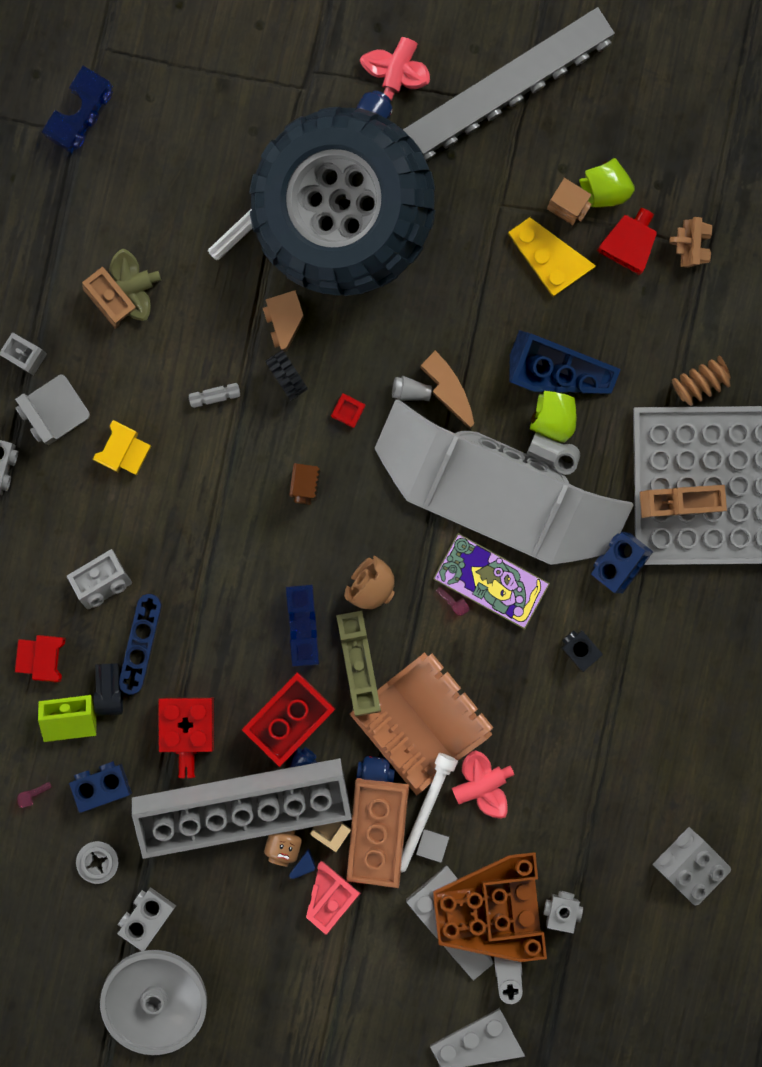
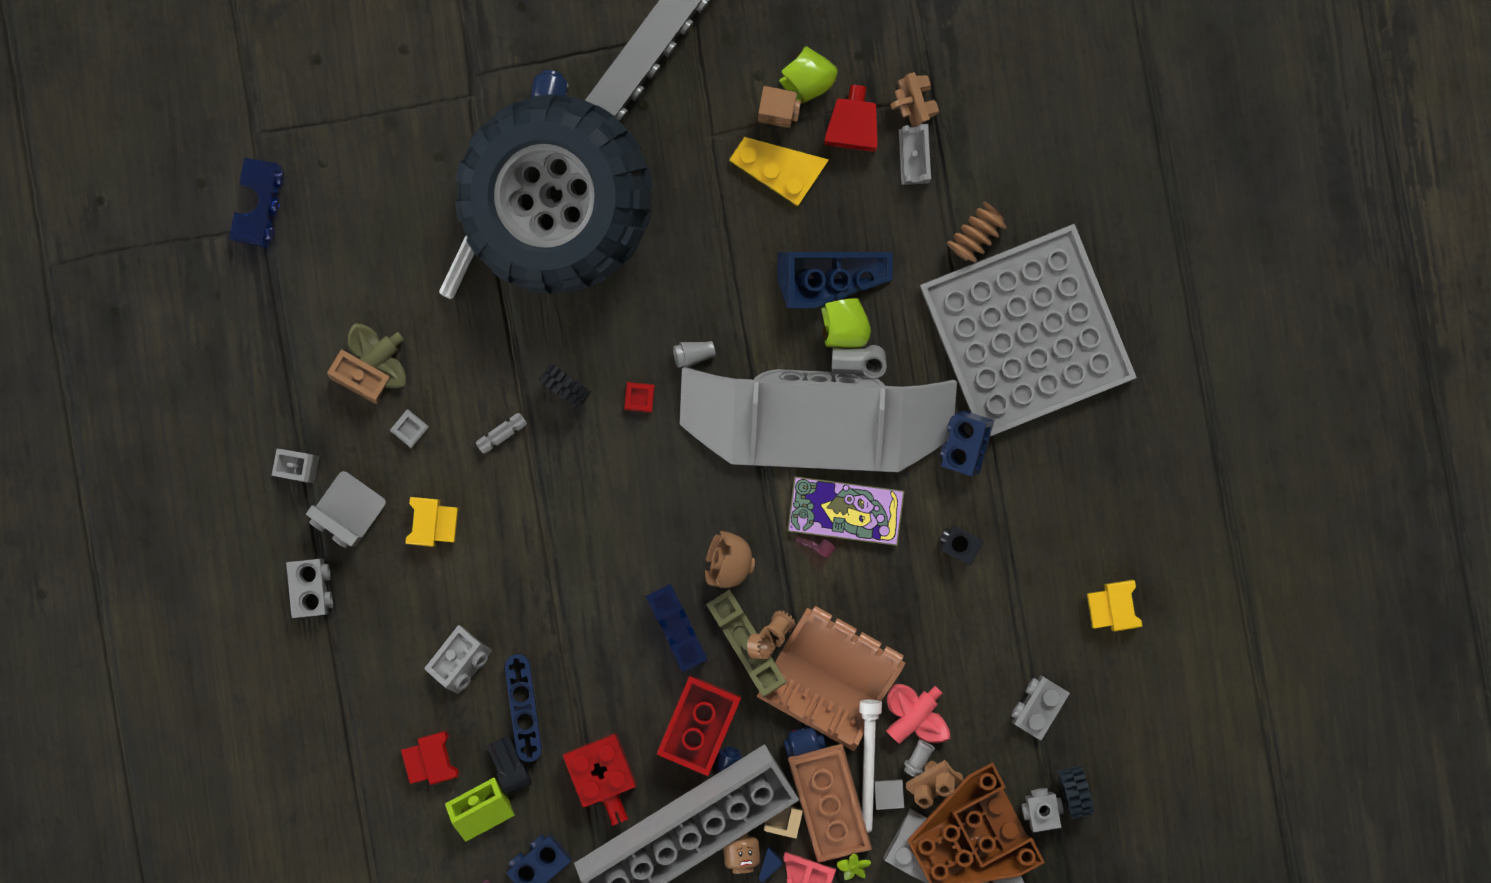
camera: 20 degrees left, 0 degrees up
medium nougat slope [263,290,304,352] -> none
reddish brown brick [289,463,321,505] -> none
coral plant [360,37,430,101] -> none
medium nougat slope [420,350,474,429] -> none
medium nougat slope [640,485,727,518] -> none
light grey bracket [652,827,731,905] -> none
none -> light grey tile [390,409,429,448]
none -> medium nougat connector [747,610,795,659]
none -> lime plant [837,853,871,880]
none -> light grey hinge [899,124,931,185]
none -> light grey pin [904,740,935,777]
none -> medium nougat hips [906,760,963,809]
none -> light grey bracket [1011,675,1070,740]
none -> black bush [1058,765,1094,820]
none -> yellow piece [1087,580,1142,631]

